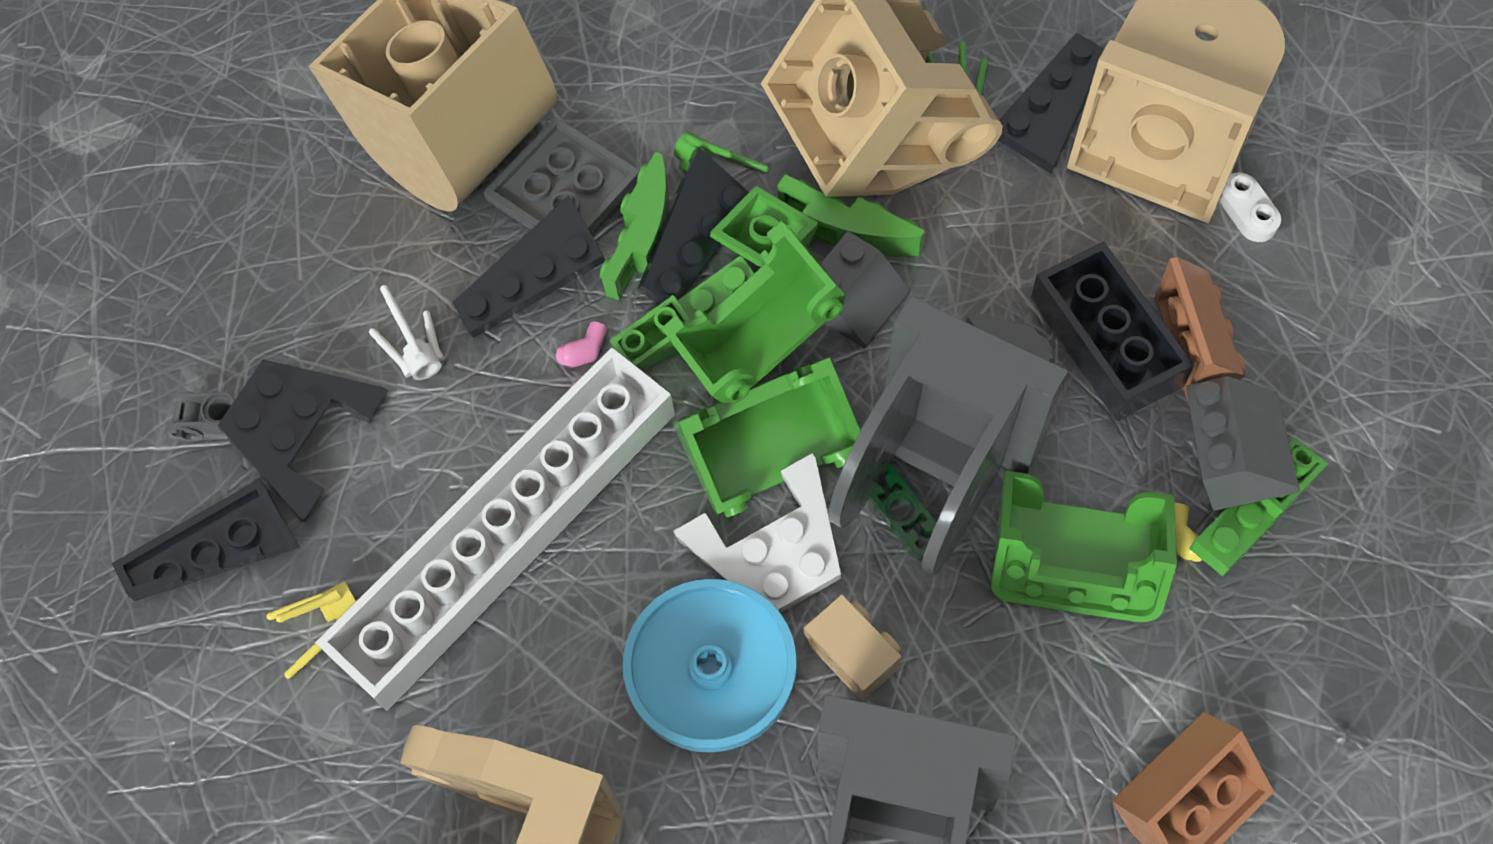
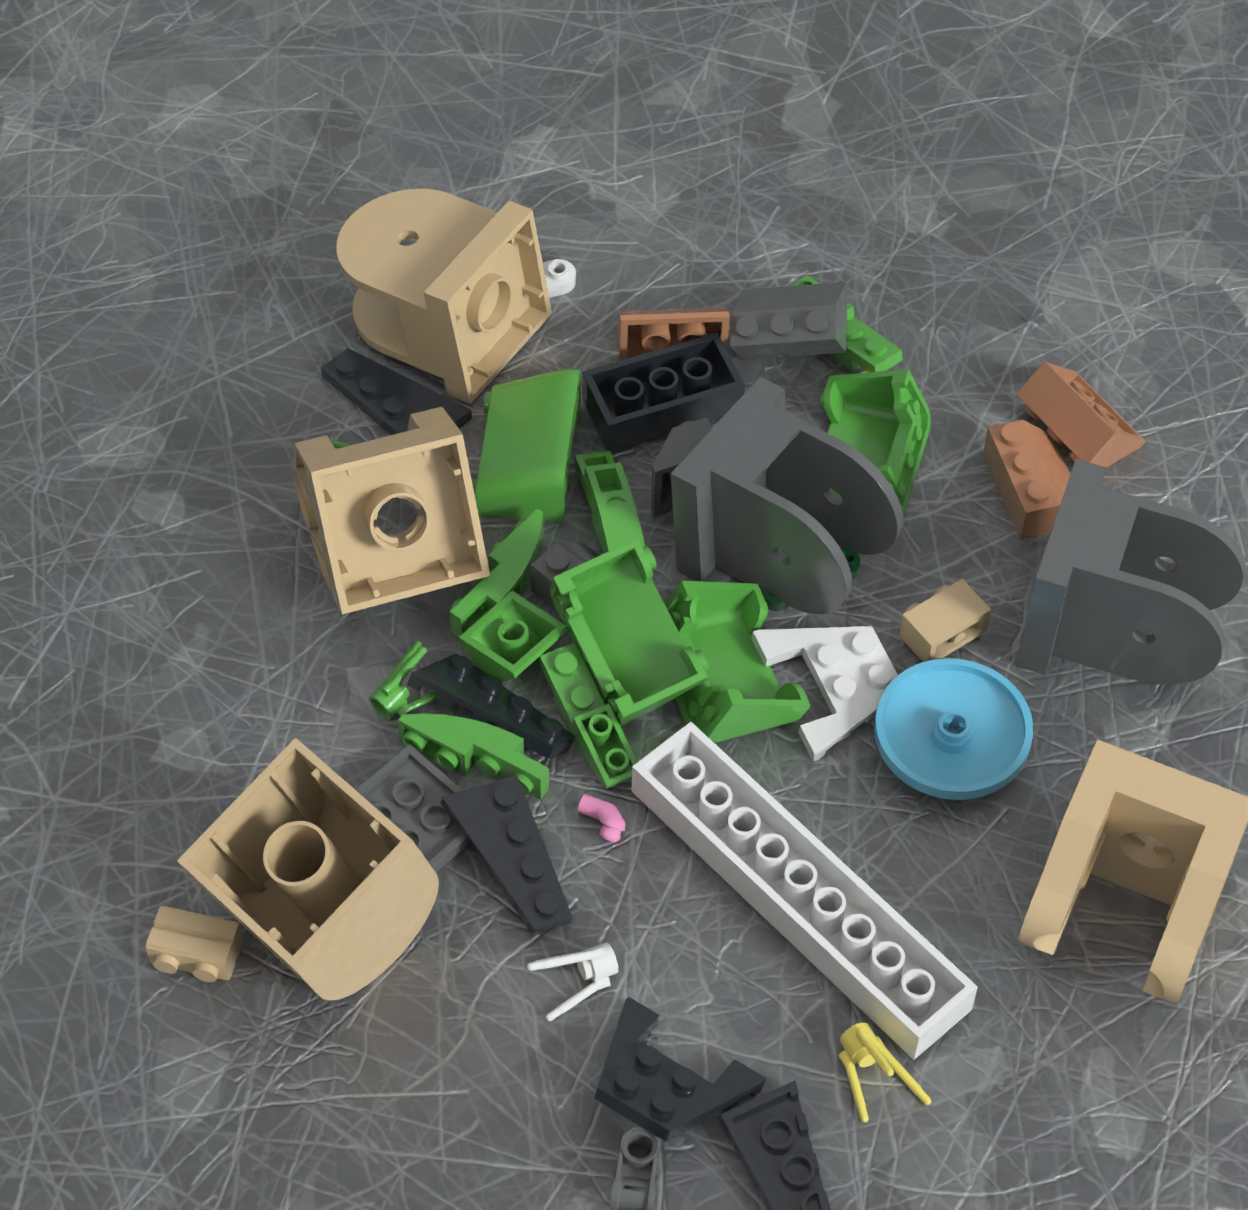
camera: 90 degrees left, 10 degrees down
none -> bright green windscreen [471,368,581,524]
none -> bright green slope [574,451,645,554]
none -> nougat slope [983,420,1070,539]

